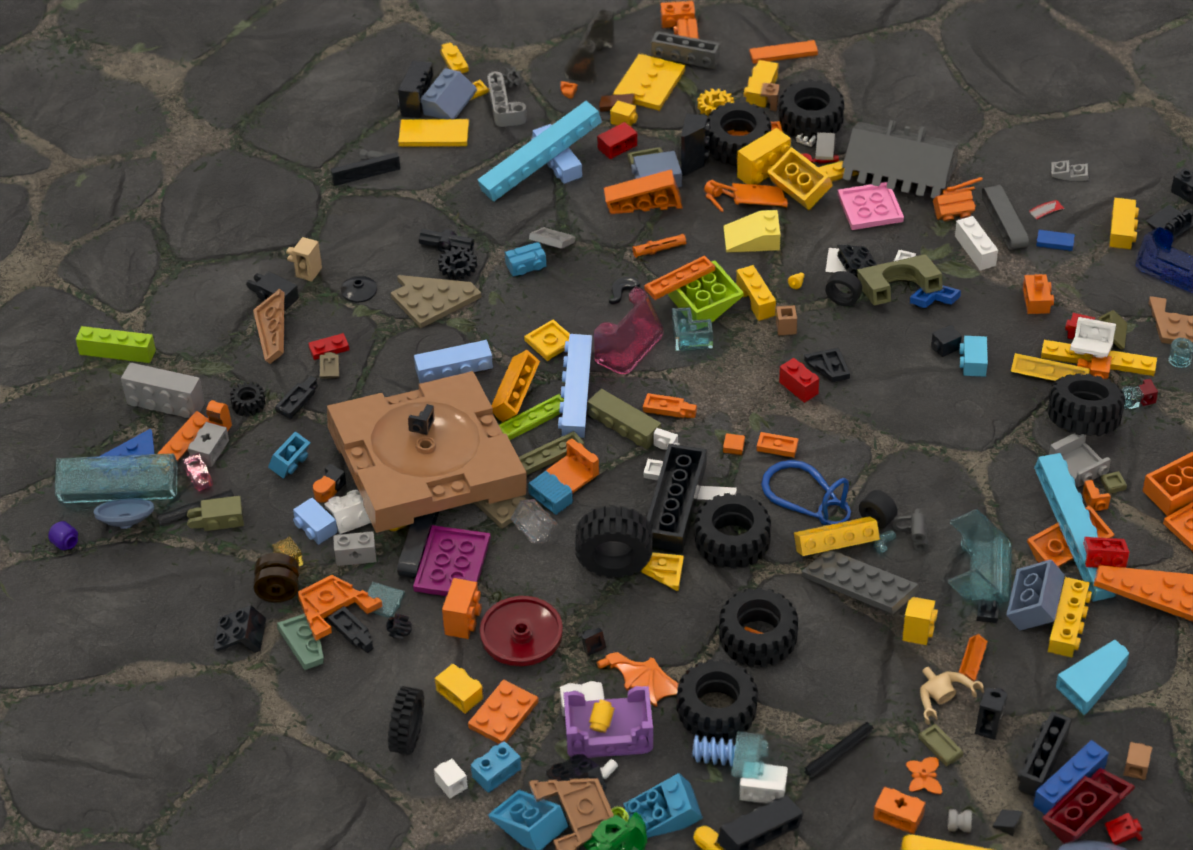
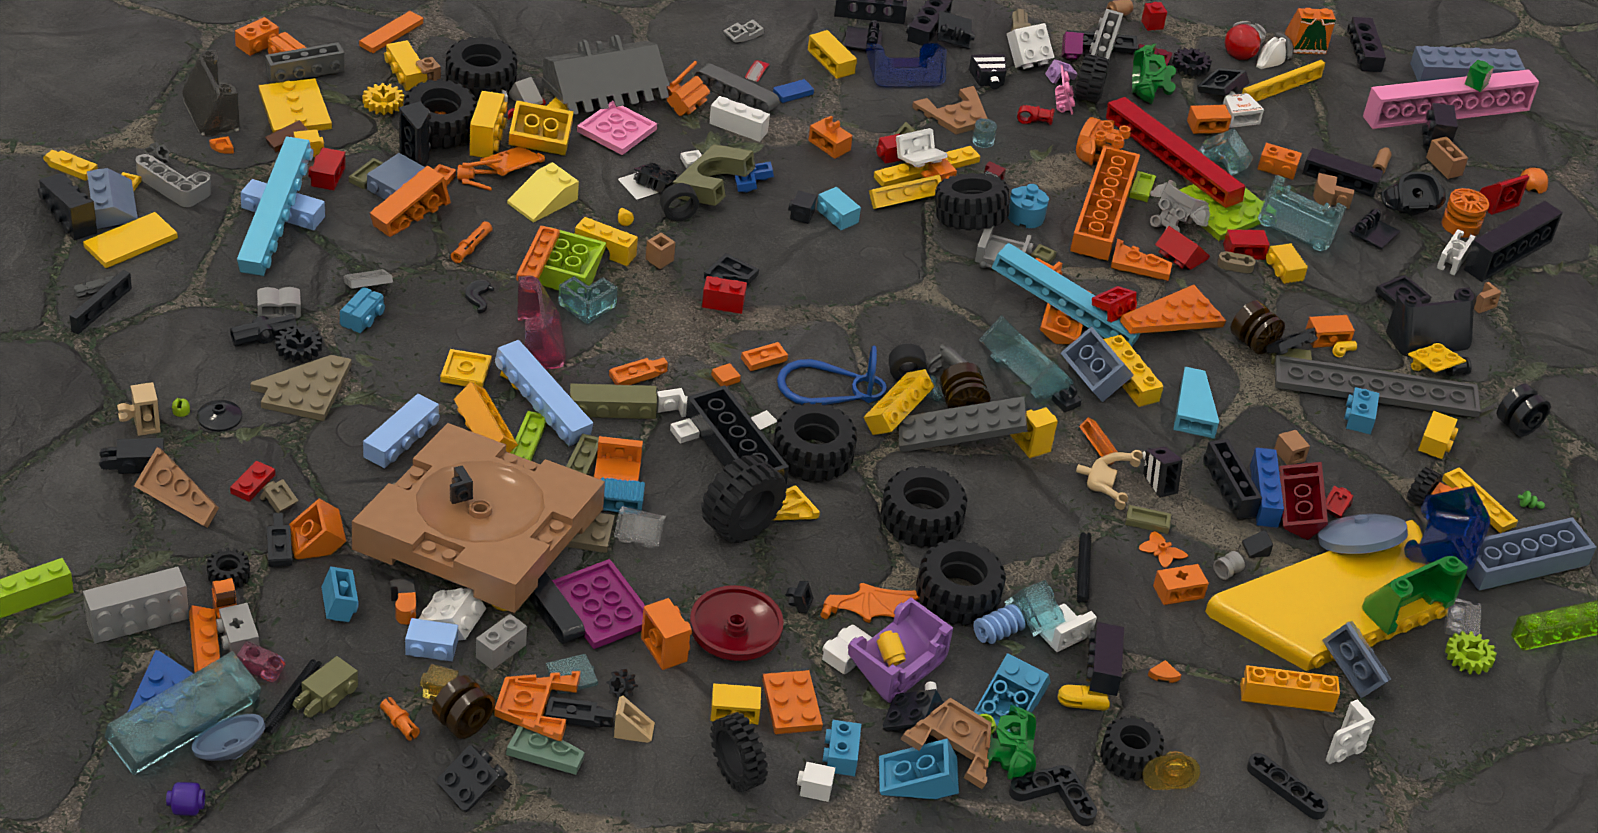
camera: 50 degrees left, 5 degrees down
none -> lime hinge [172,398,190,417]
none -> light grey brick [257,287,301,319]
none -> orange slope [289,498,346,559]
none -> orange pin [380,697,420,740]
none -> orange tile [434,164,456,186]
none -> tan slope [614,696,655,743]
none -> dark brown wheel [939,362,991,409]
none -> dark azure brick [1008,184,1049,228]

